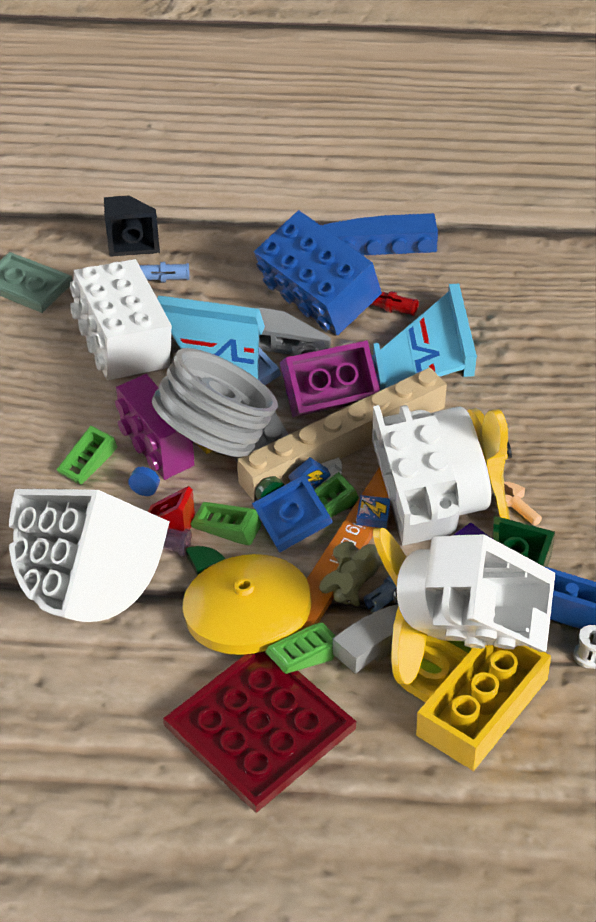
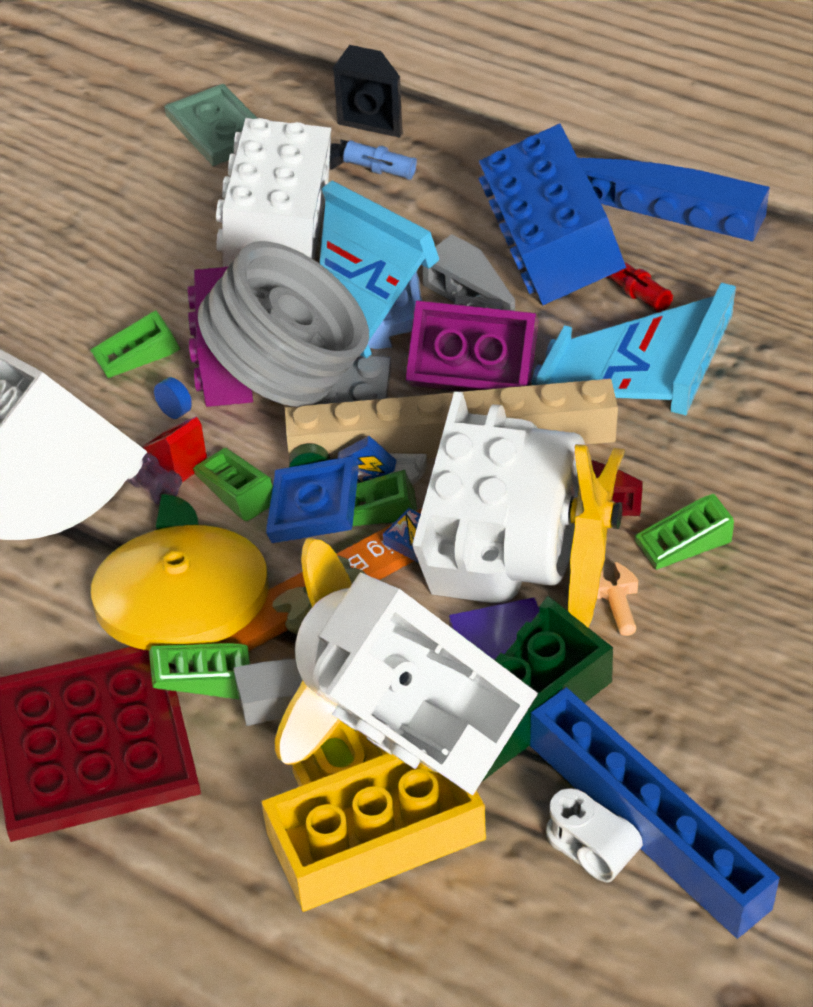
camera: 30 degrees right, 0 degrees up
none -> bright green slope [635,494,734,570]

